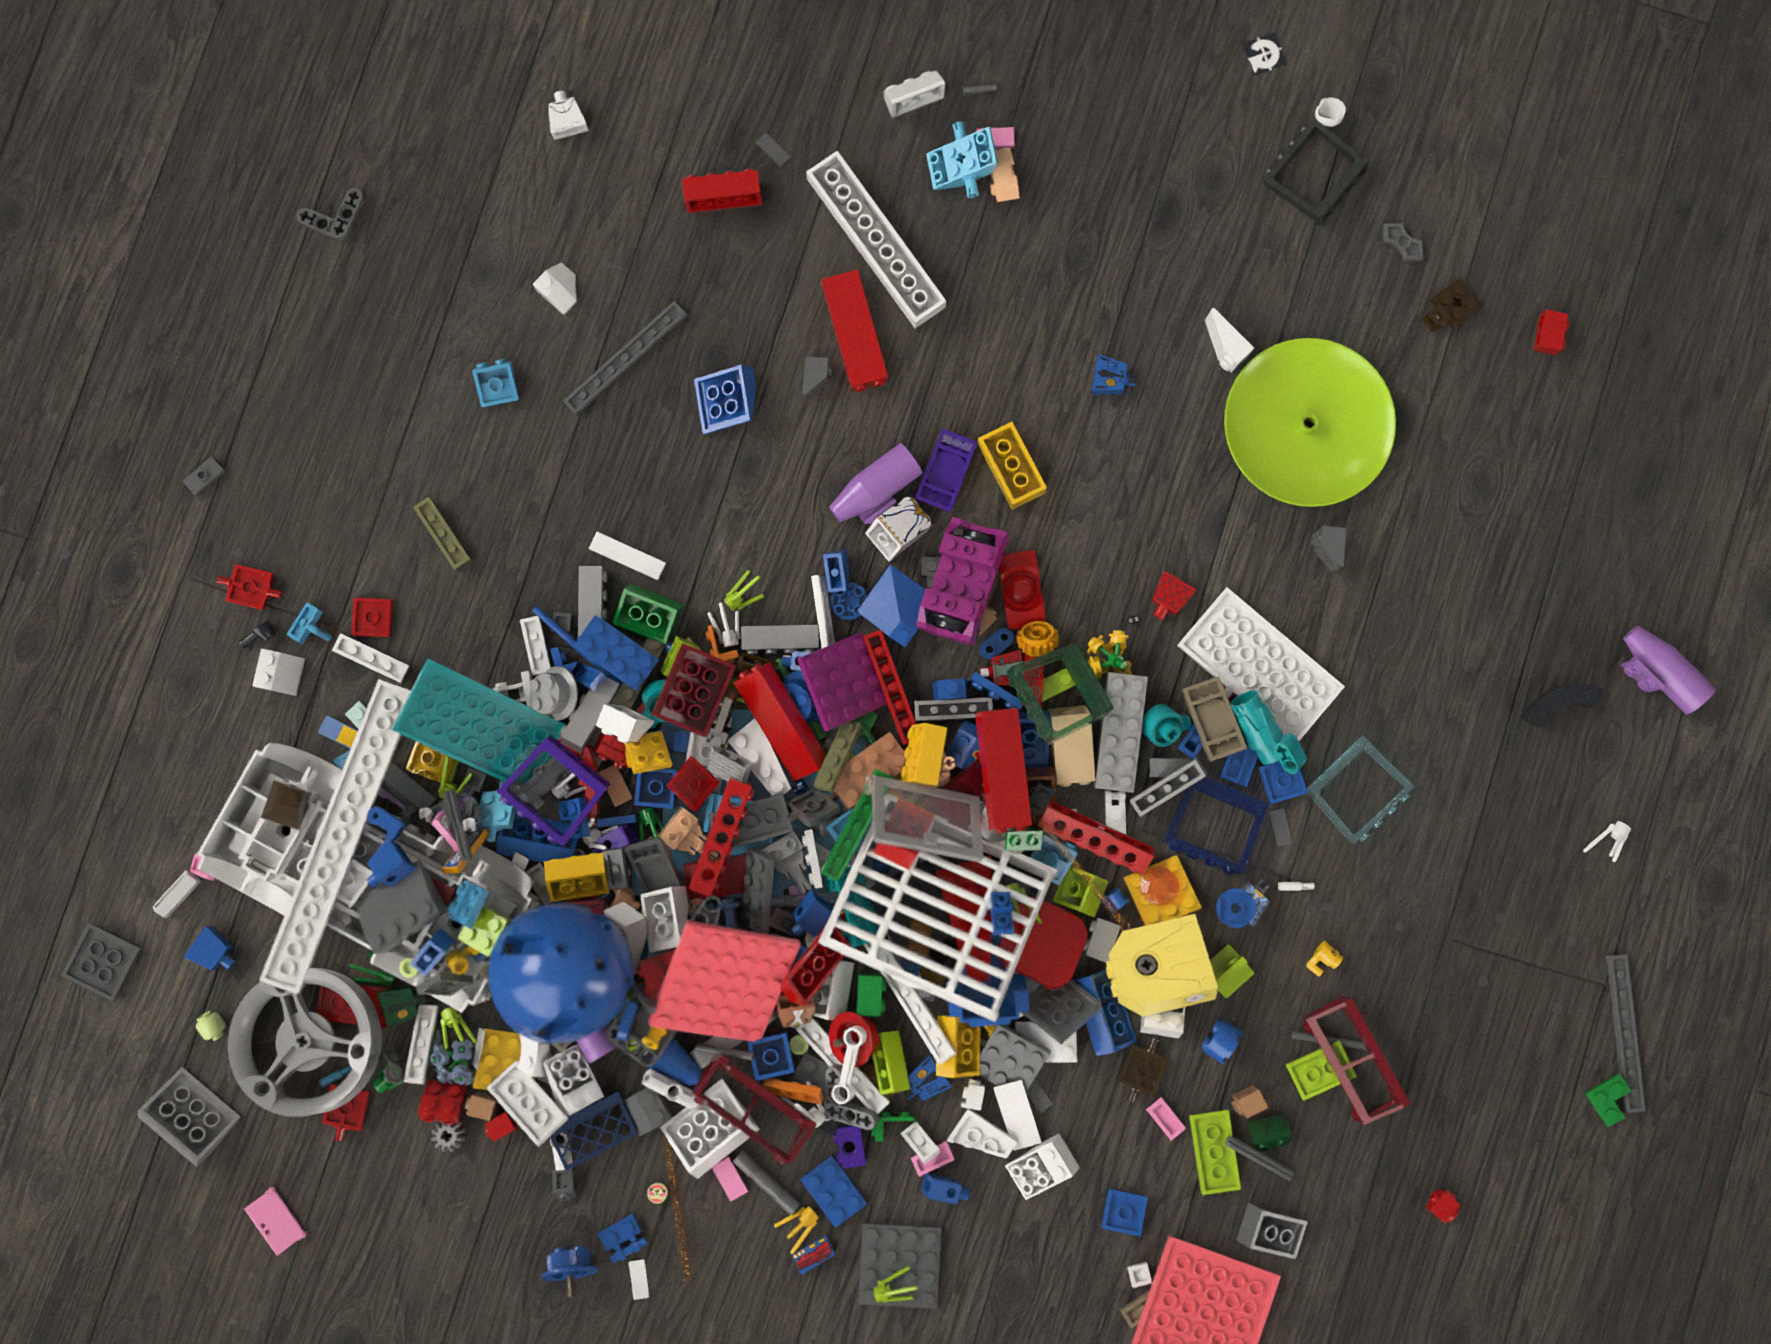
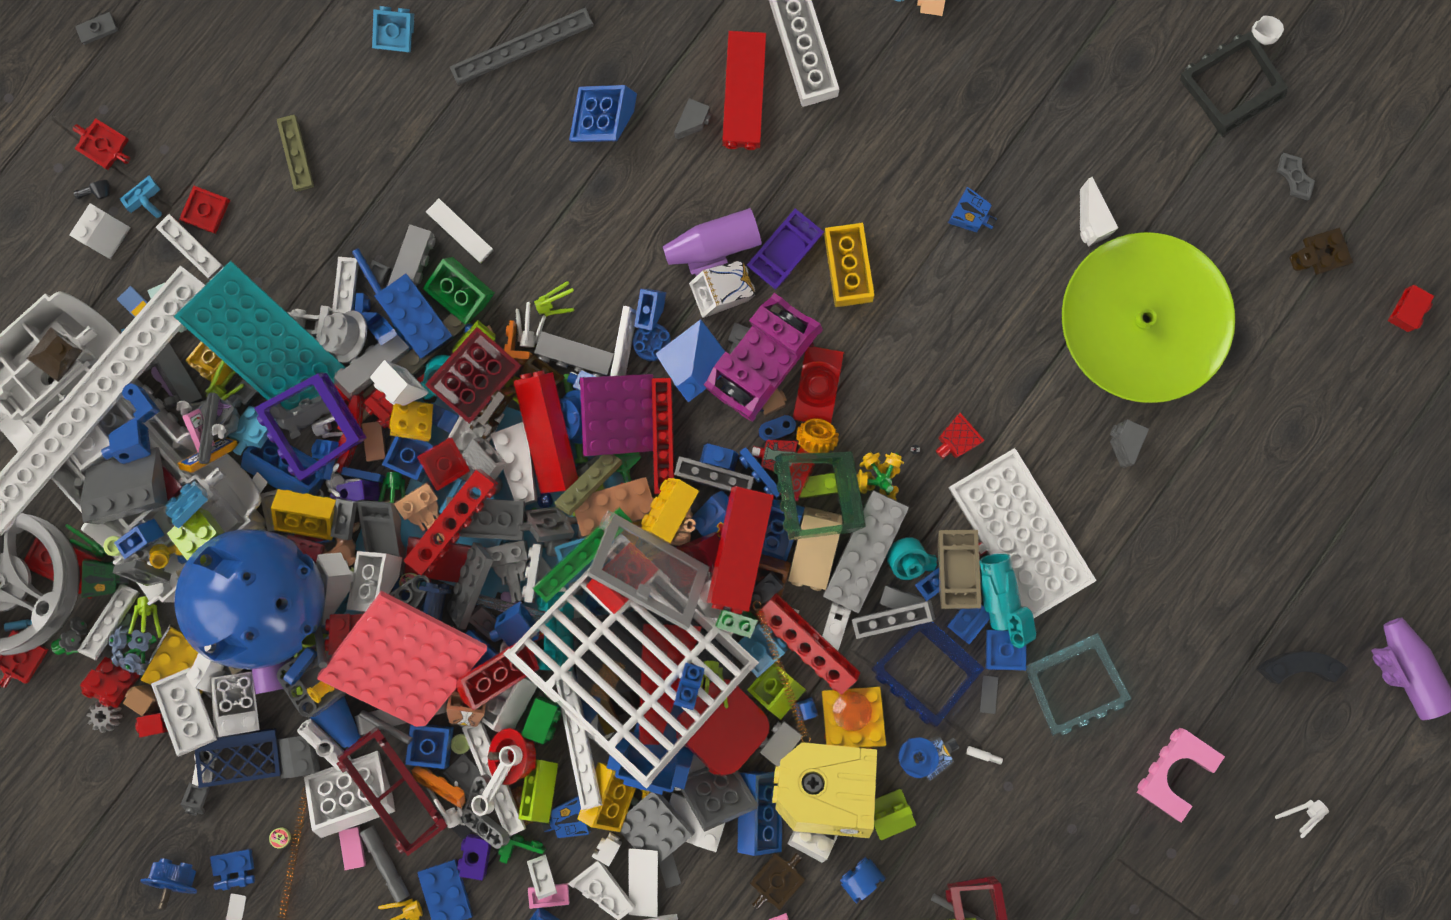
camera: 25 degrees right, 0 degrees up
yellow piece [1306,941,1343,977] -> none
none -> bright pink arch [1137,728,1225,823]

